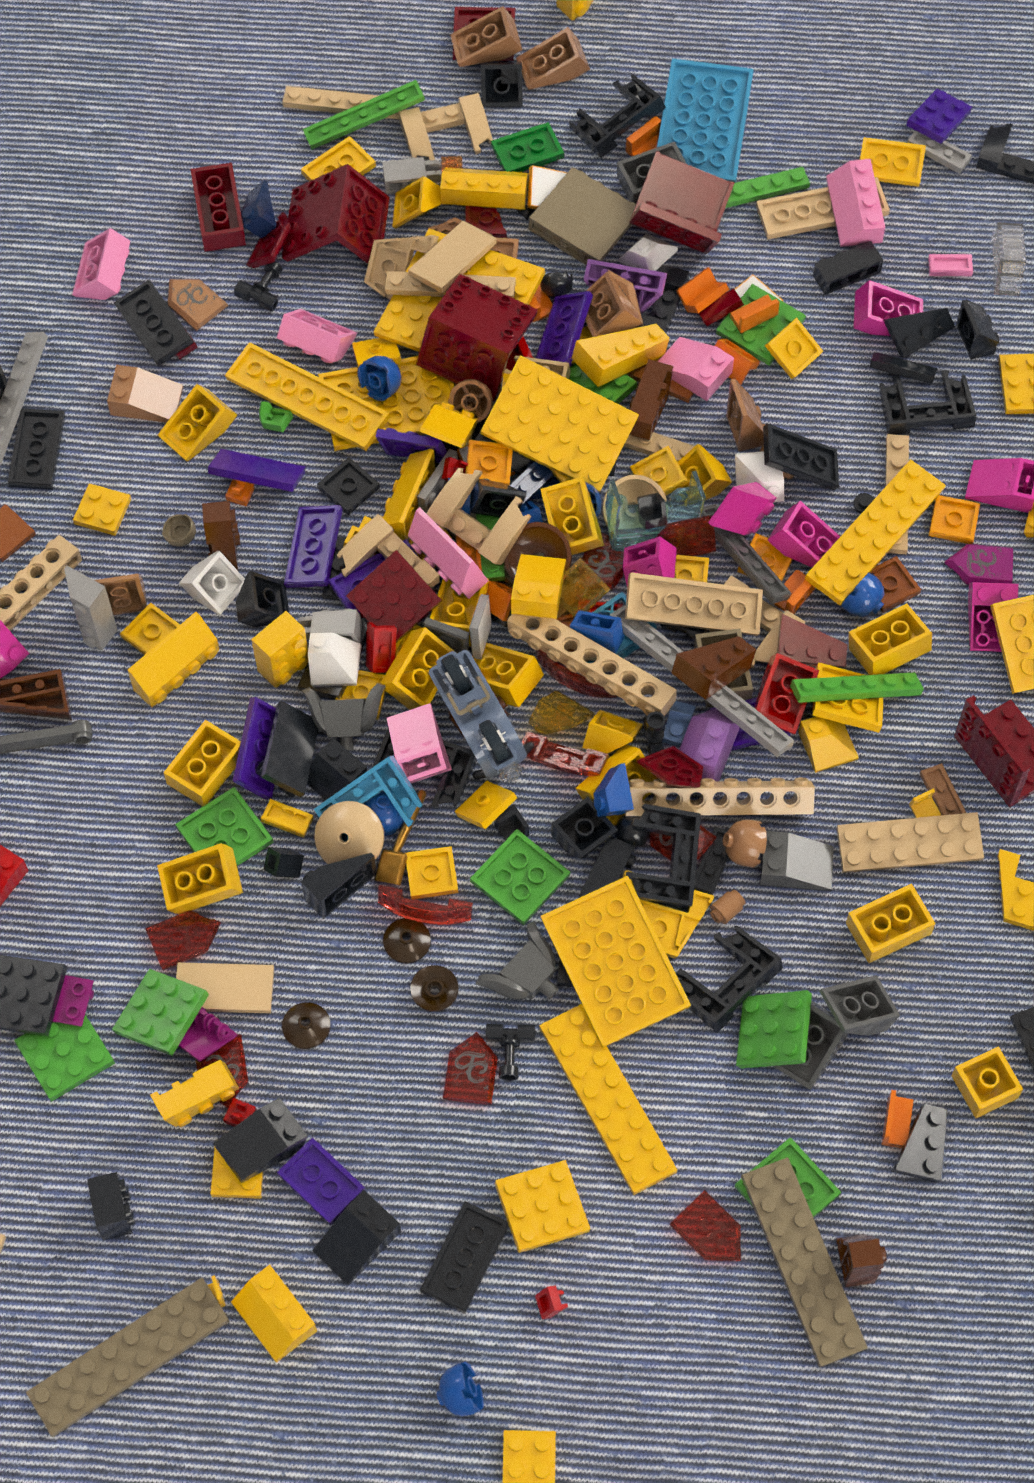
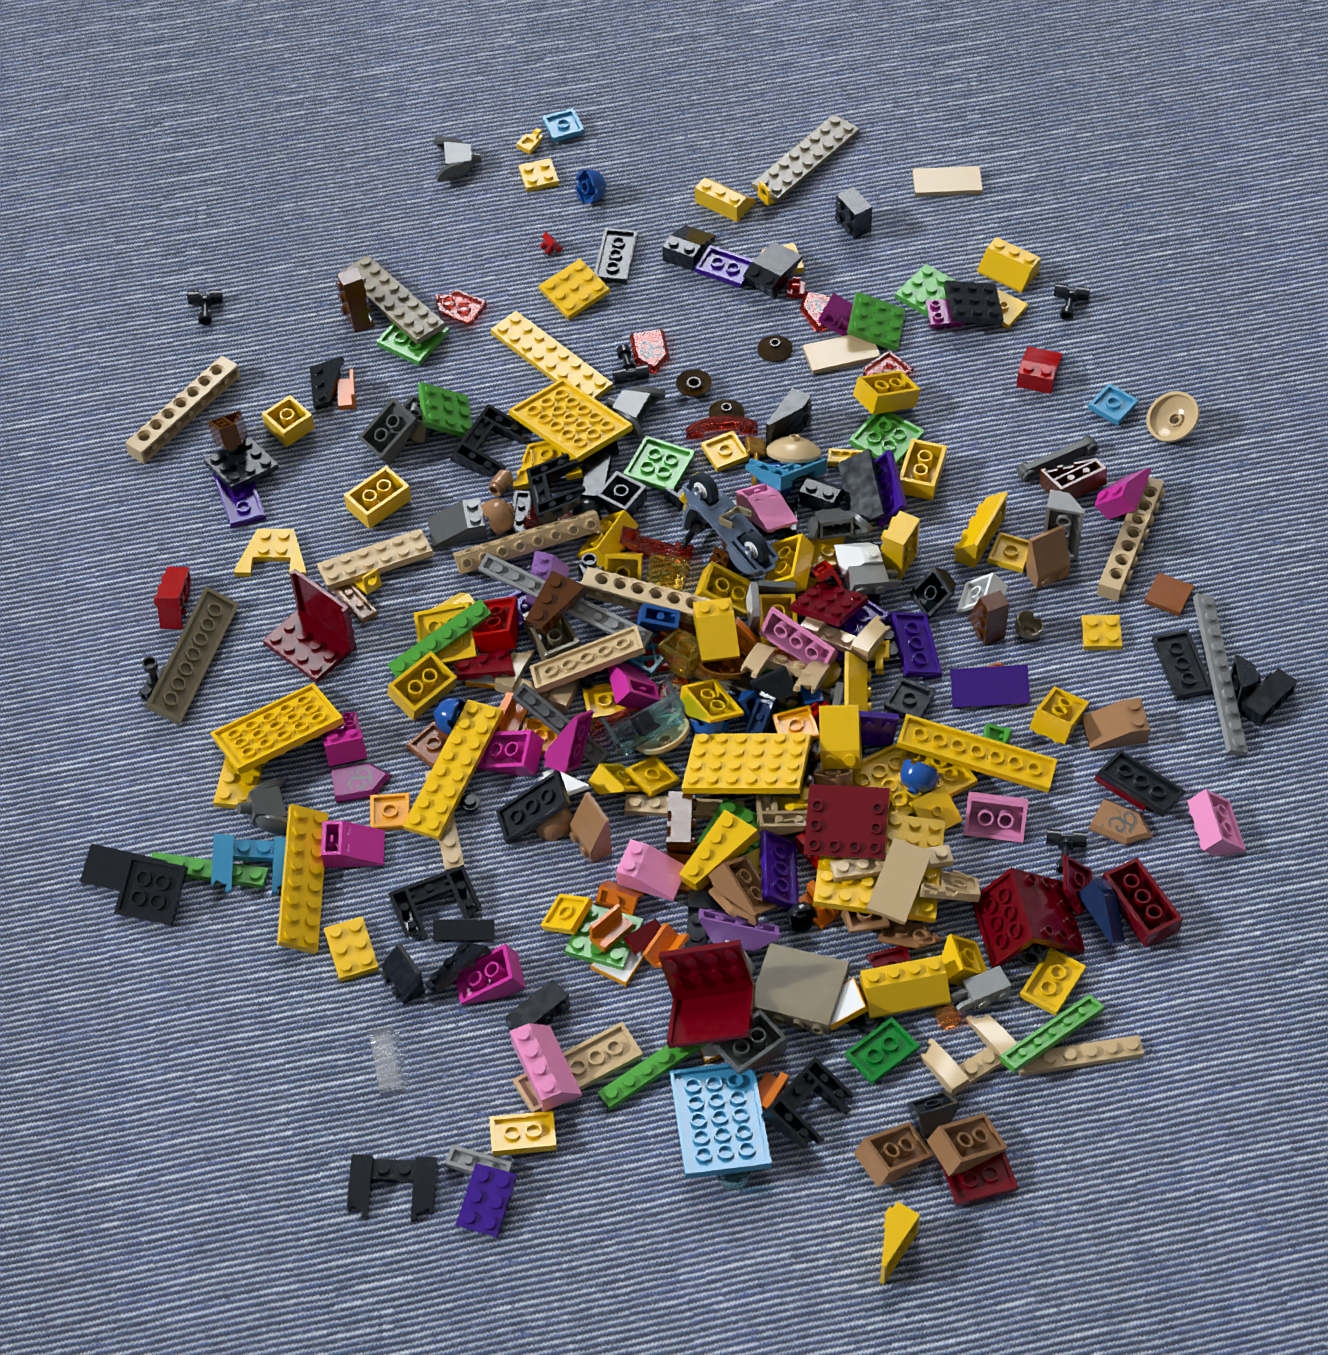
camera: 165 degrees right, 10 degrees down
yellow wedge [150,1060,239,1127] -> none
black panel [263,847,304,878] -> none
blue slope [594,763,634,817] -> none
dark red tile [637,746,703,788] -> none
bright pink tile [928,254,973,276] -> none

